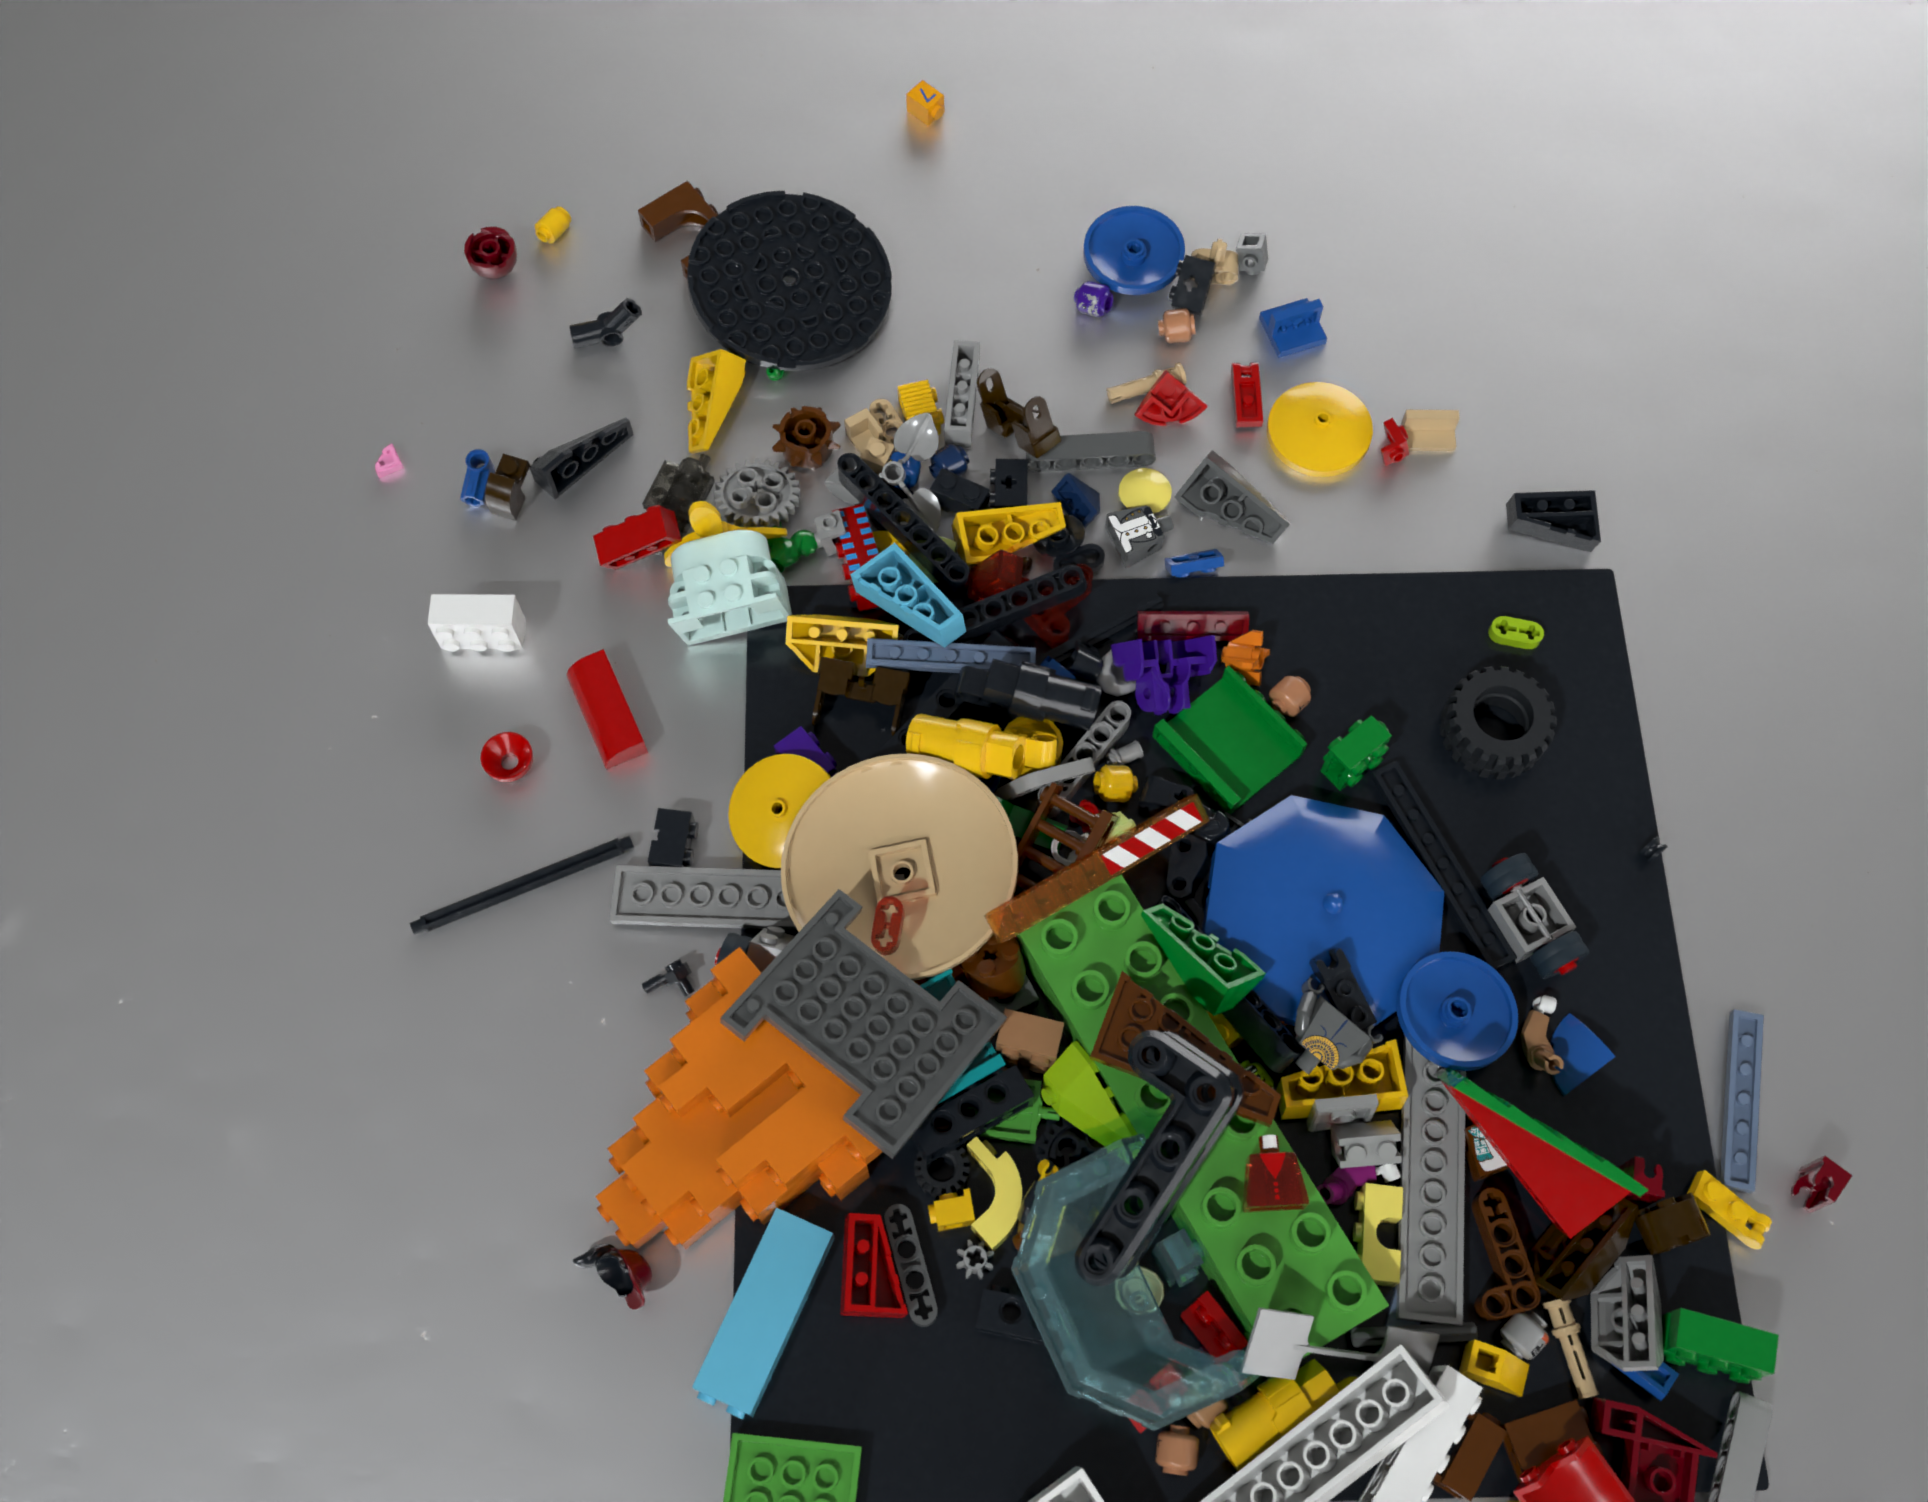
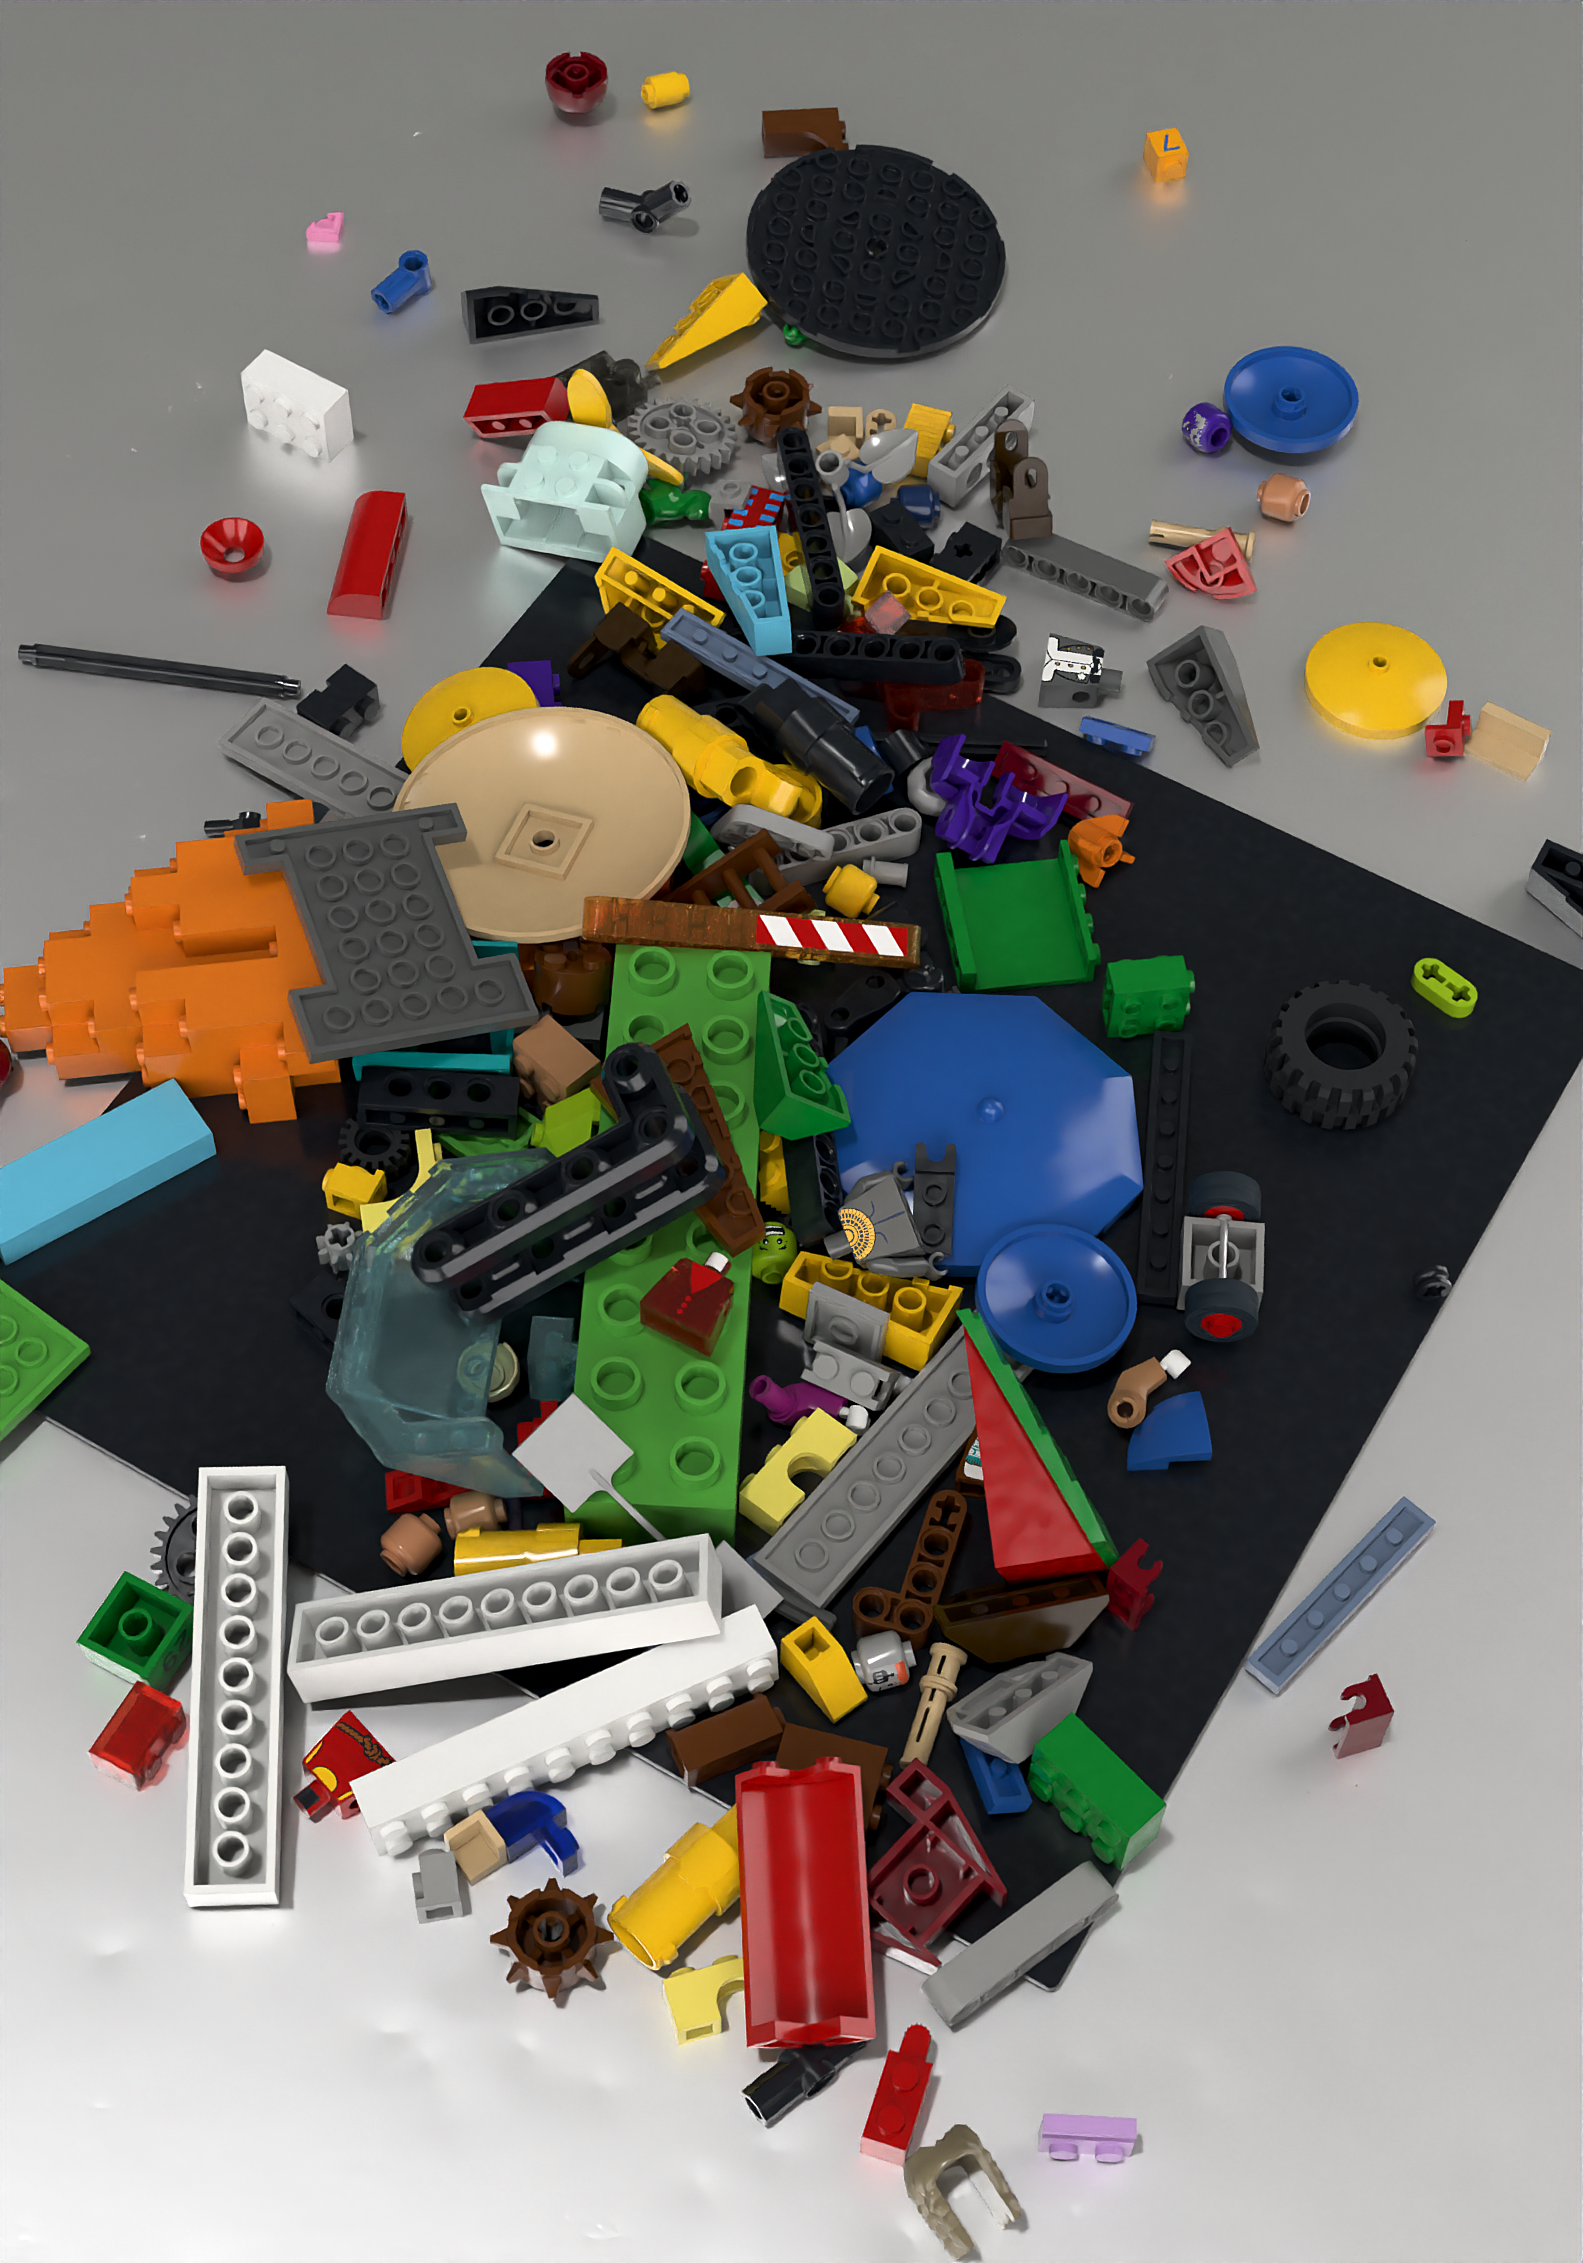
camera: 30 degrees right, 10 degrees down
dark brown brick [485,453,531,521] -> none
red wedge [840,1213,908,1318] -> none
clear red beam [871,896,905,955] -> none
dark grey beam [884,1204,938,1327] -> none
dark blue slope [1051,473,1100,528] -> none
light yellow dish [1118,468,1172,514] -> none
black brick [1168,255,1216,316] -> none
tan beam [1191,239,1239,285] -> none
red plate [1231,363,1263,427] -> none
dark grey brick [1236,233,1268,275] -> none
blue bracket [1259,298,1327,358] -> none
nougat head [1269,676,1311,717] -> none
dark brown brick [1635,1192,1711,1256] -> none
yellow plate [1688,1170,1772,1249] -> none

